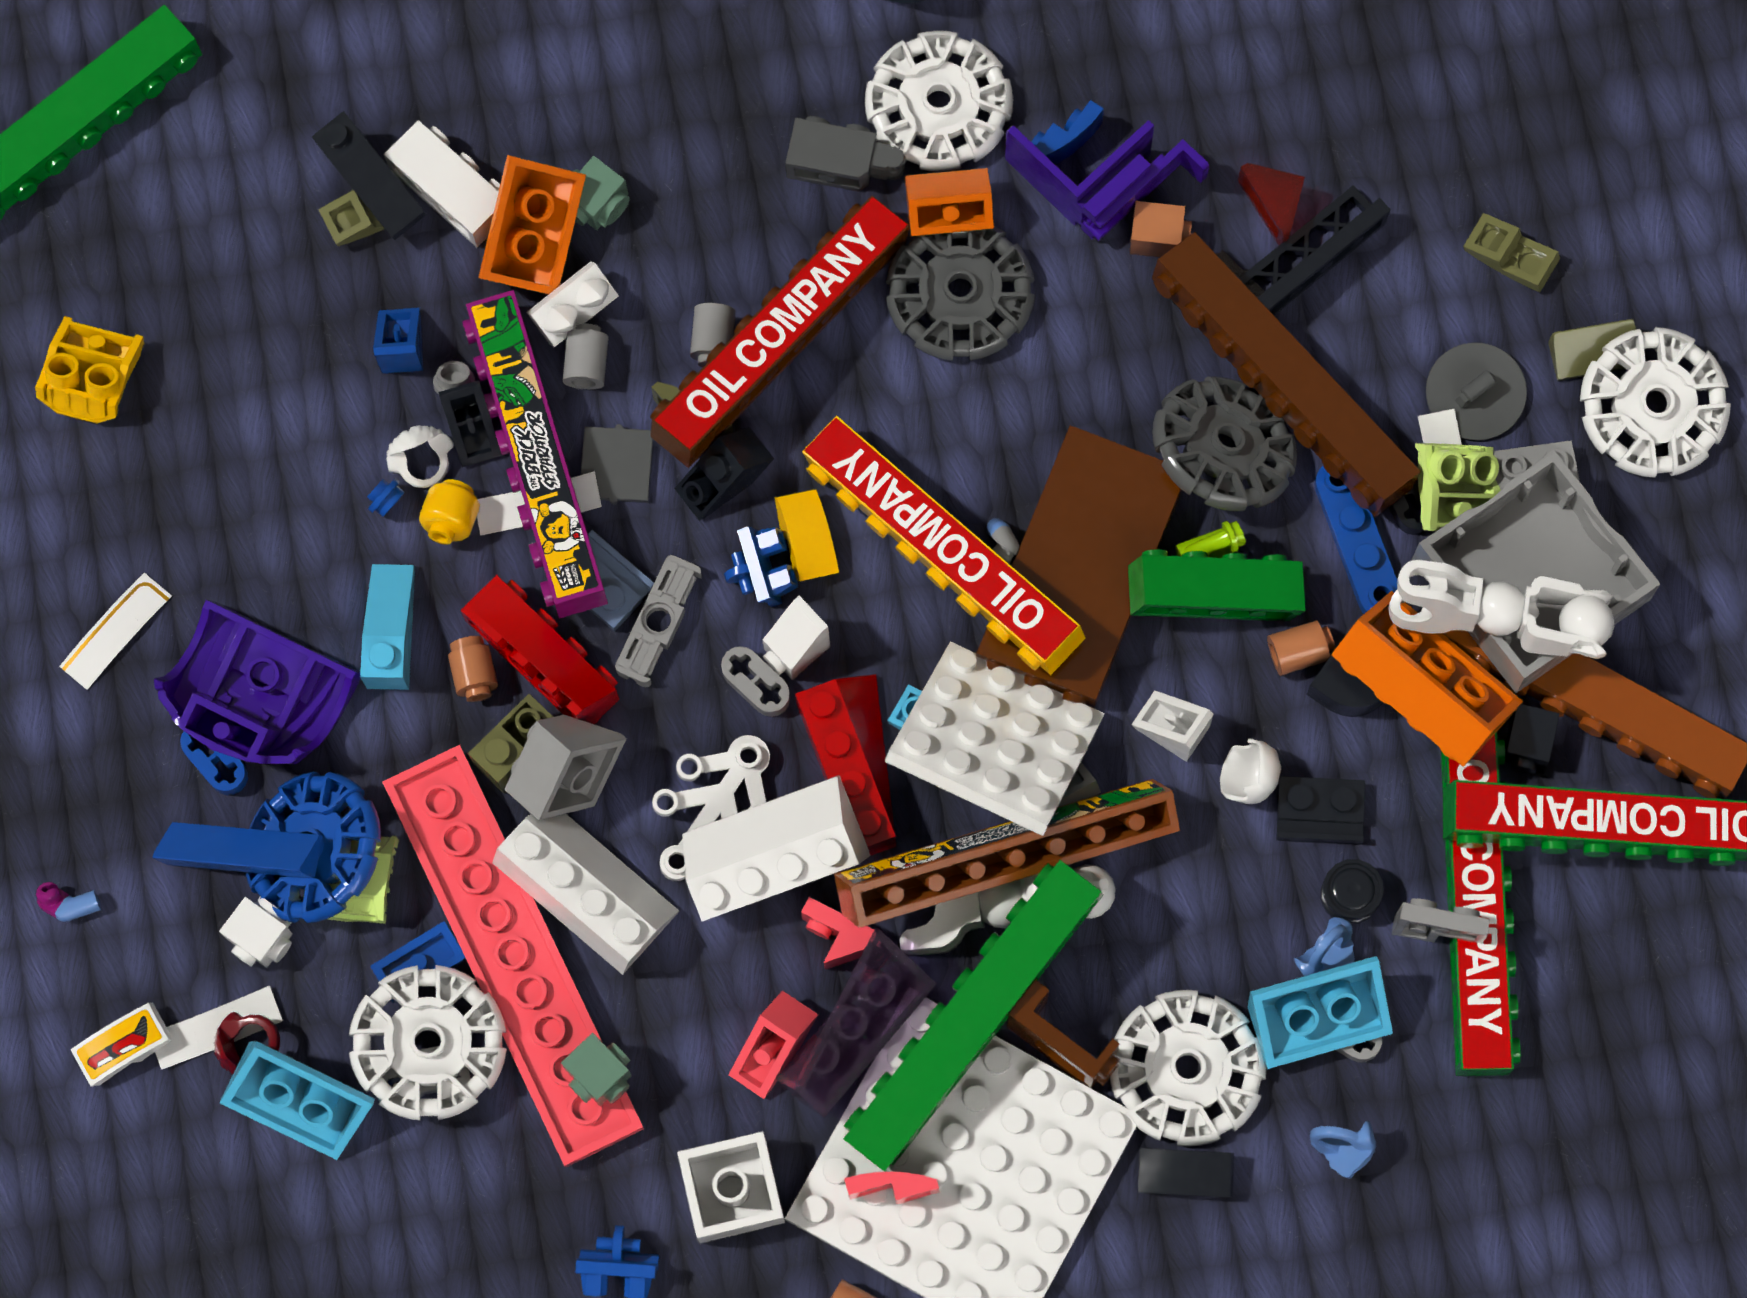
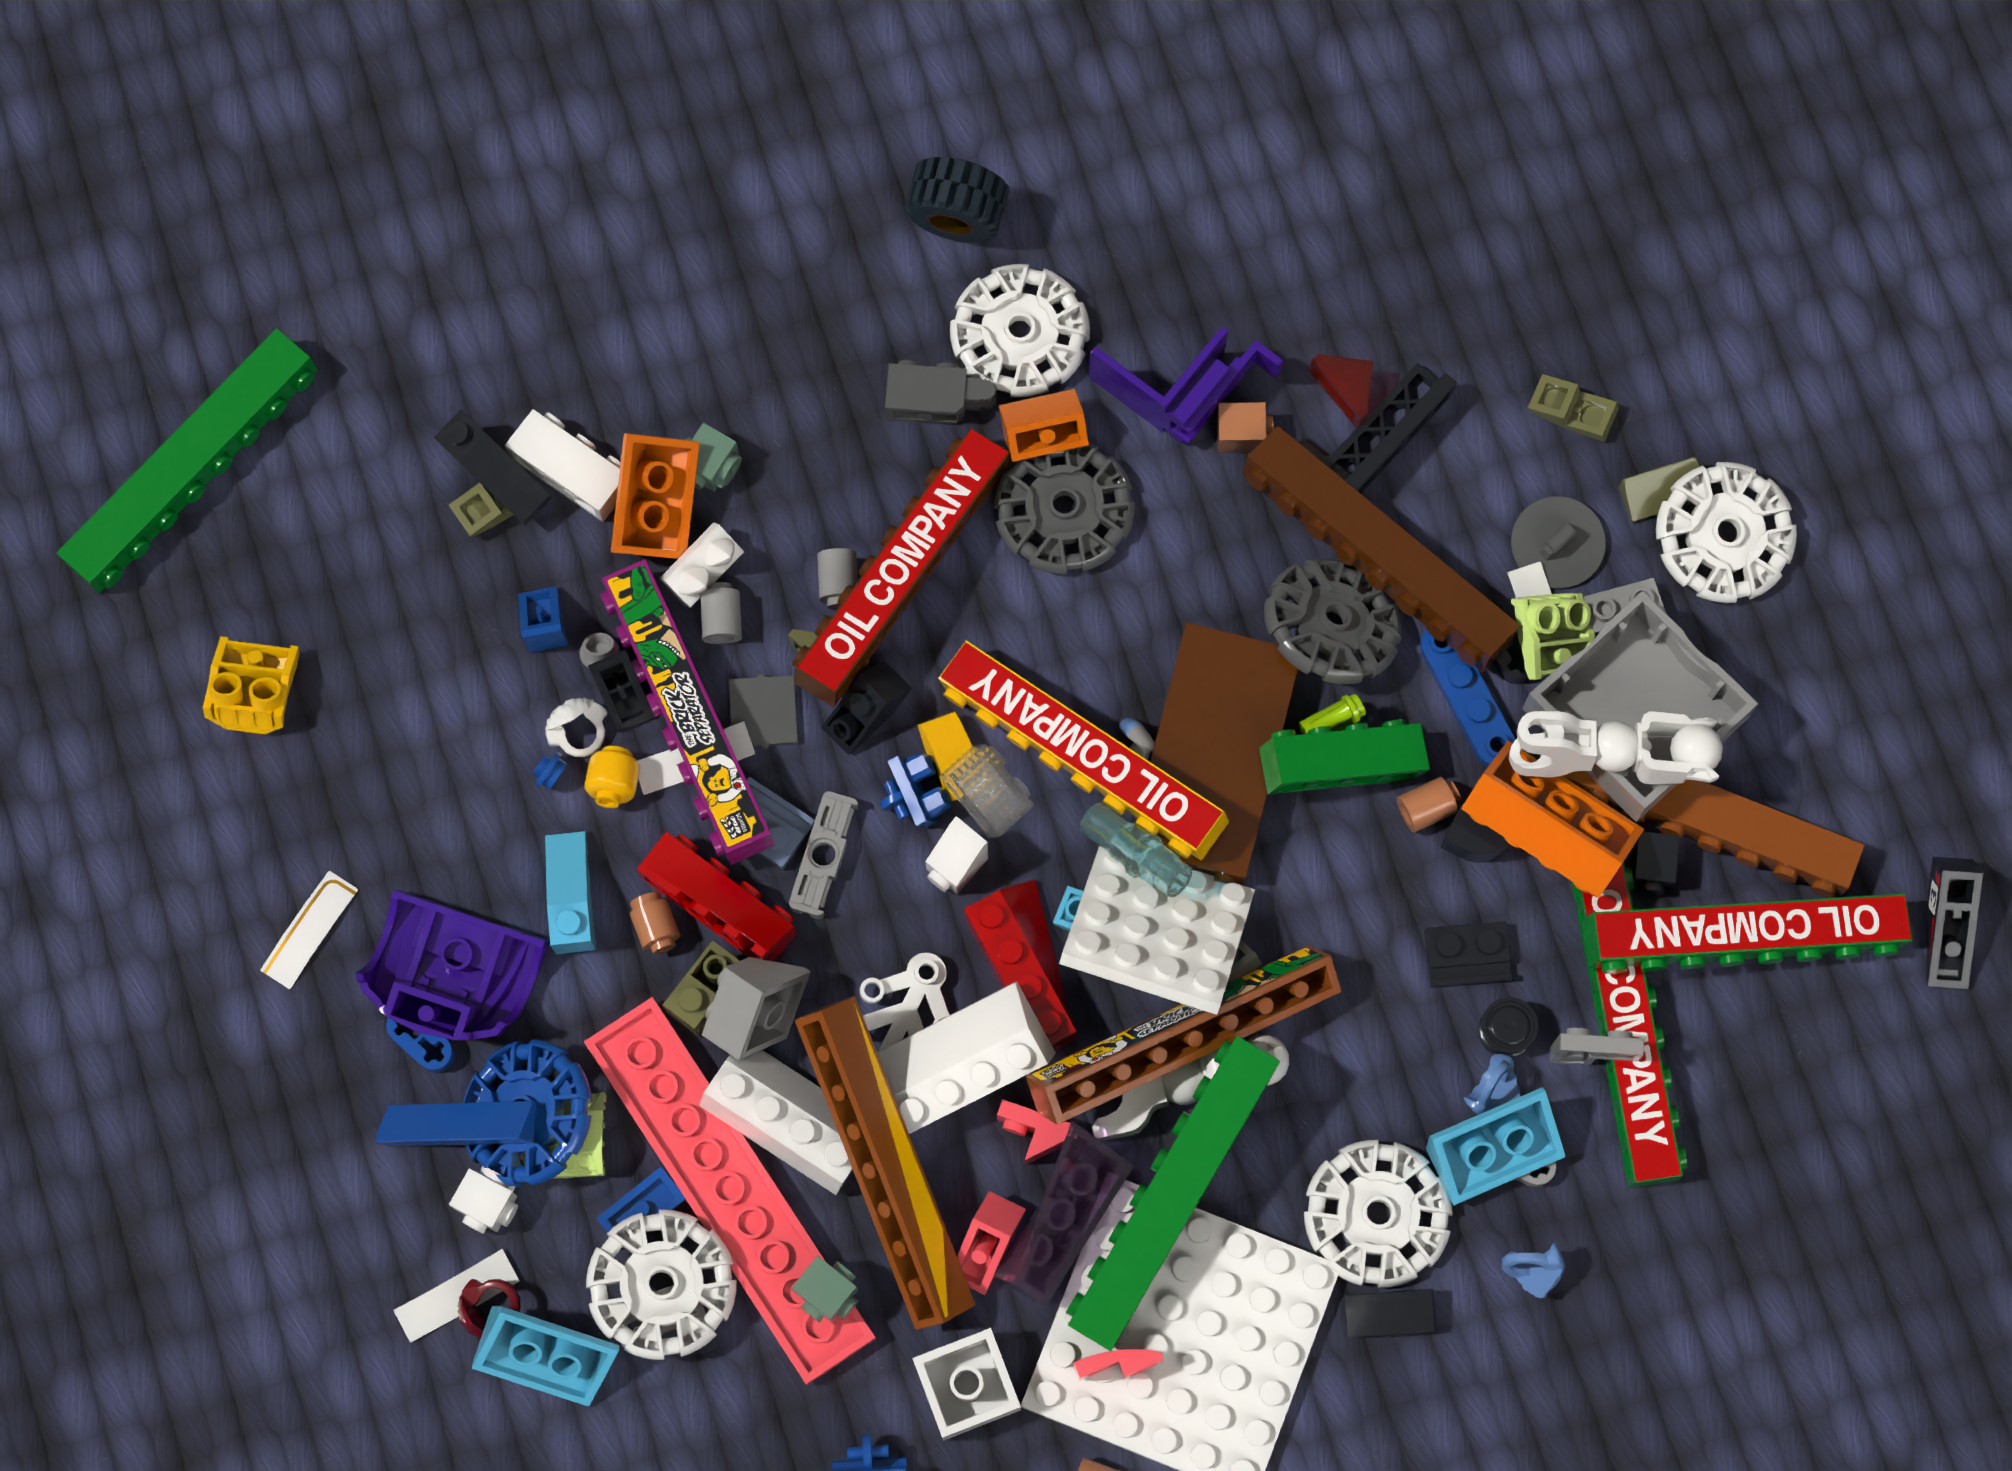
camera: 10 degrees left, 0 degrees up
arm [36,882,101,922] -> none
slope [71,1002,173,1087] -> none
light grey beam [721,646,790,717] -> none
reddish brown window [1007,980,1121,1089] -> none
blue slope [1031,100,1104,165] -> none
white slope [1131,690,1214,762] -> none
white hair [1220,739,1281,804] -> none
none -> dark orange brick [794,996,976,1330]
none -> clear brick [939,744,1034,838]
none -> clear light blue piece [1080,803,1192,897]

